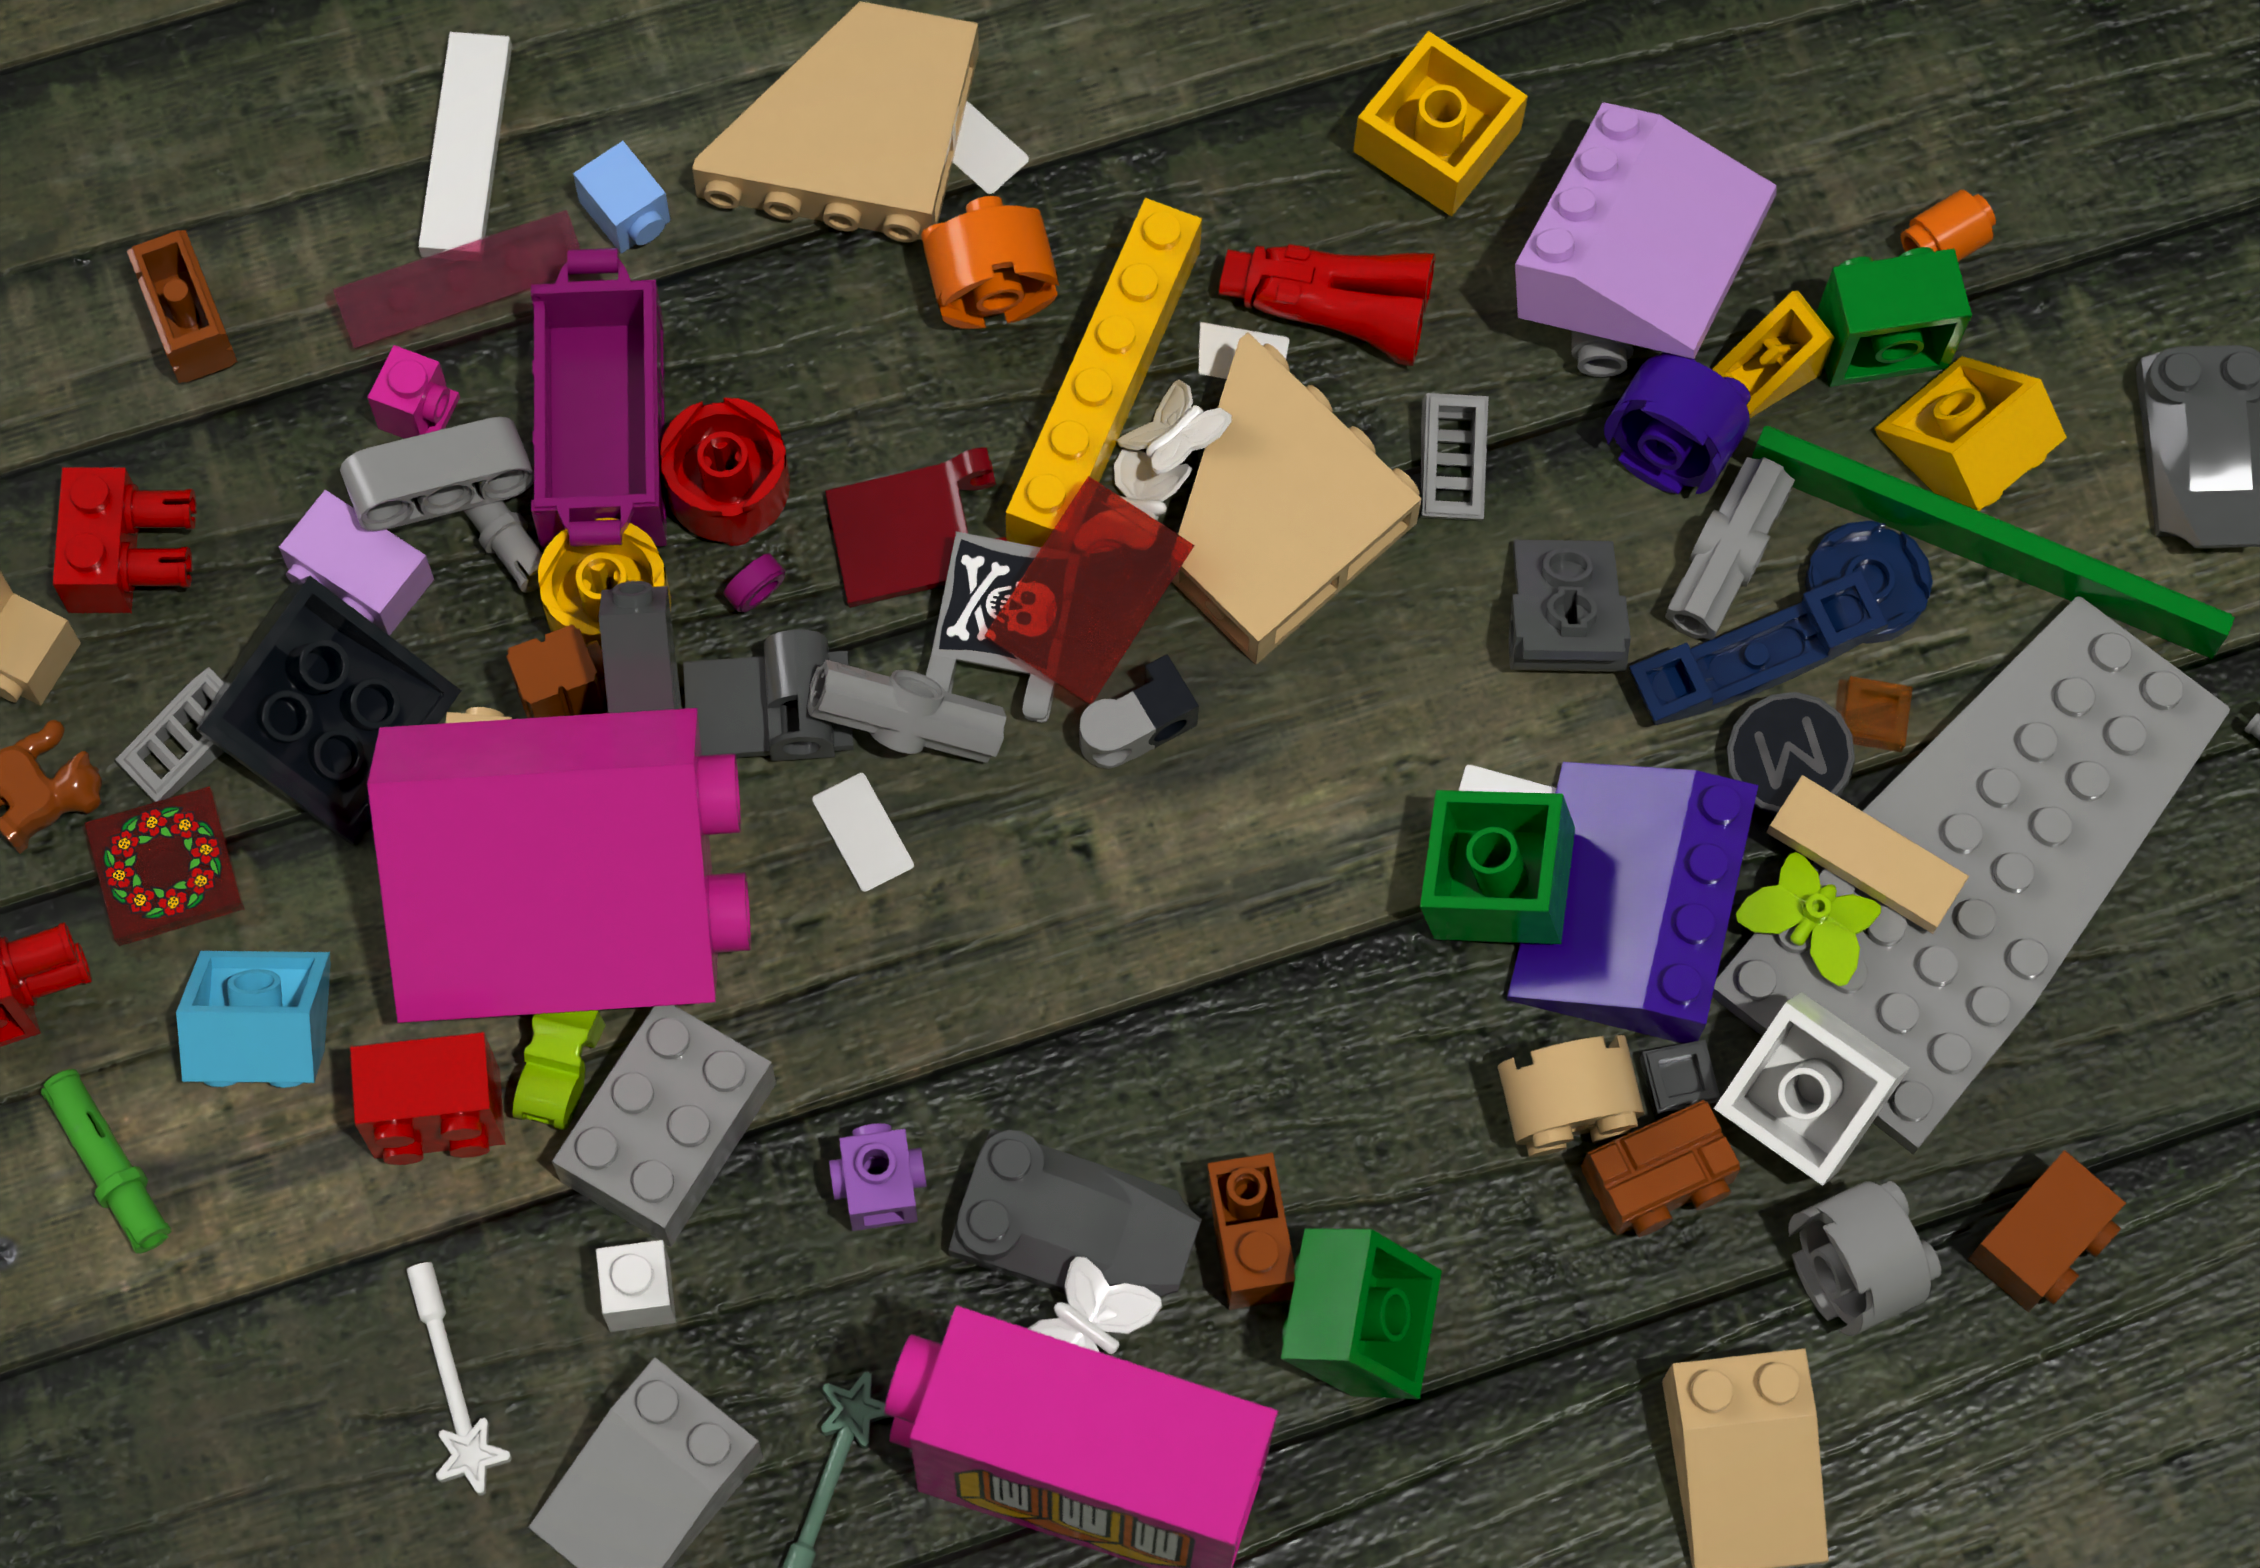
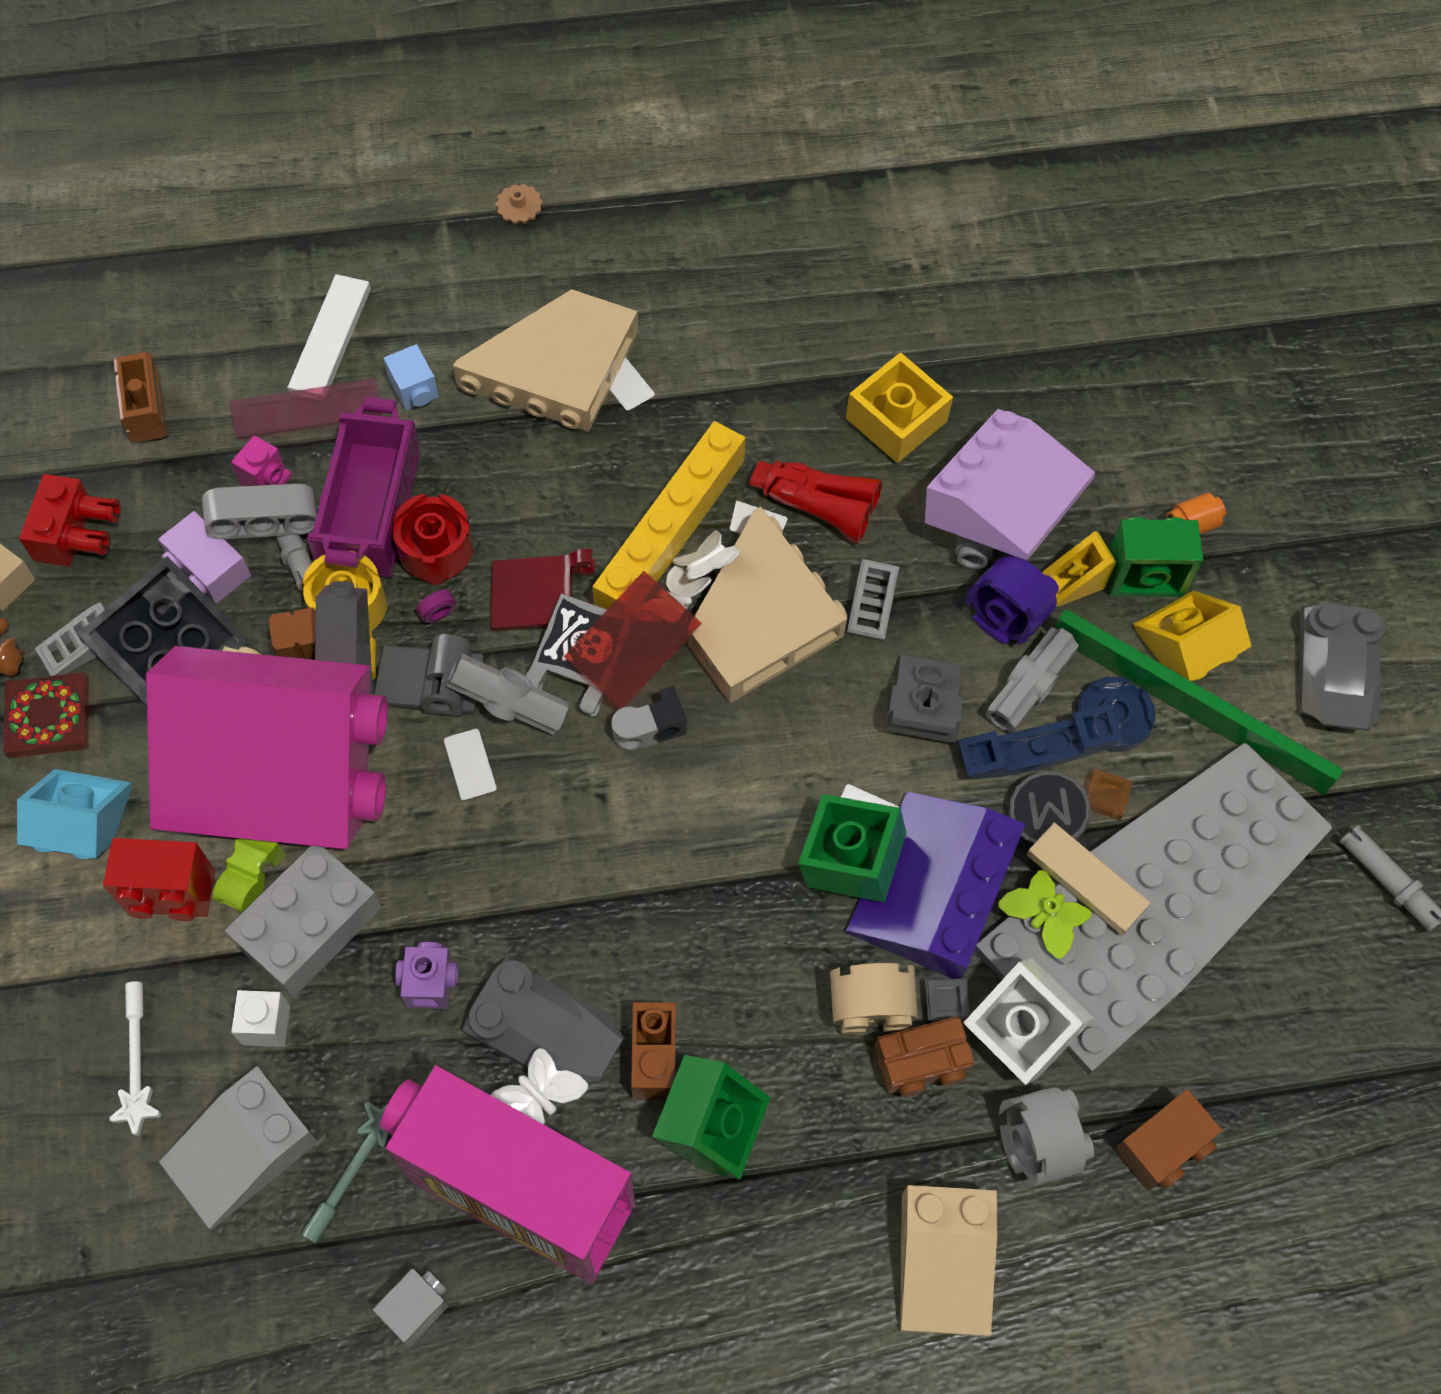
camera: 10 degrees right, 5 degrees down
orange brick [921,196,1059,329] -> none

